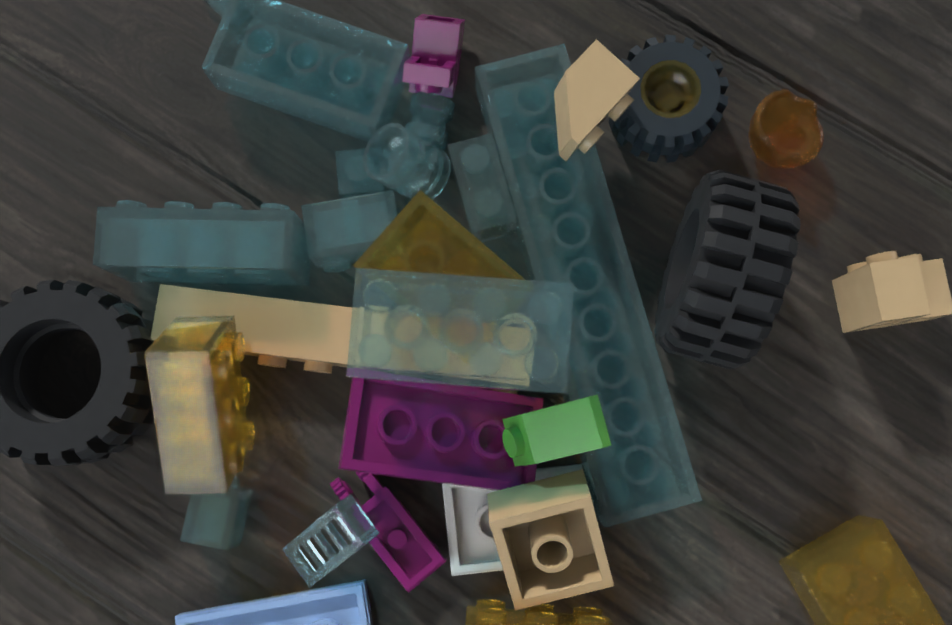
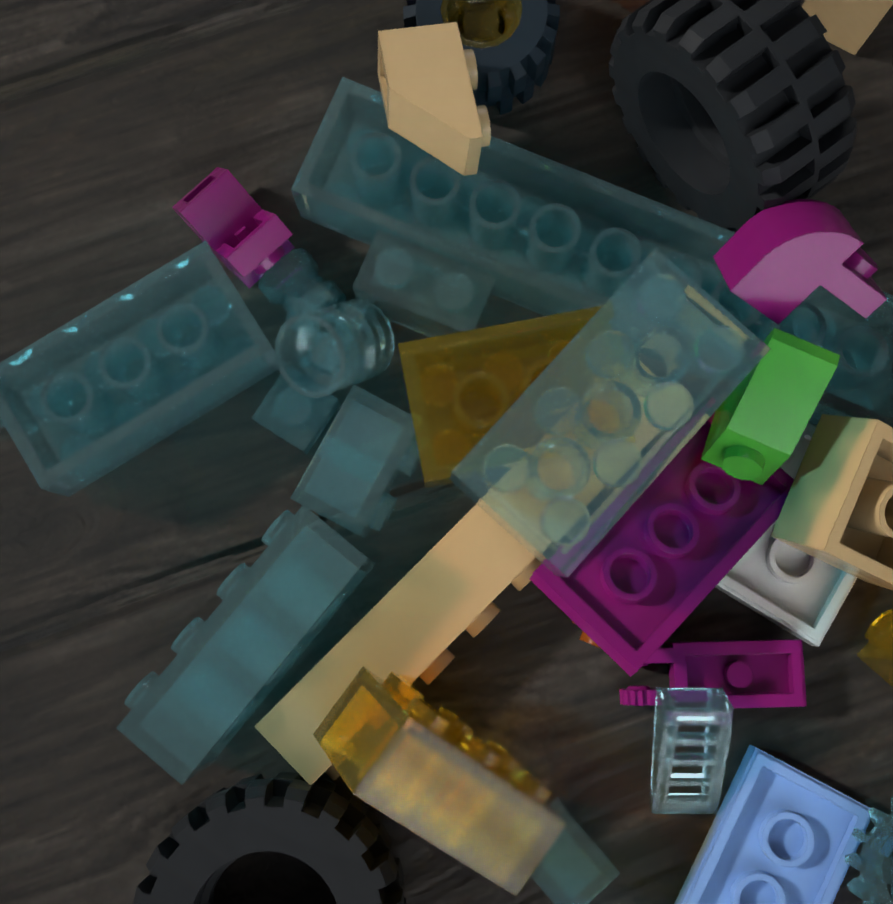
camera: 55 degrees left, 0 degrees up
none -> magenta brick [713,199,887,325]

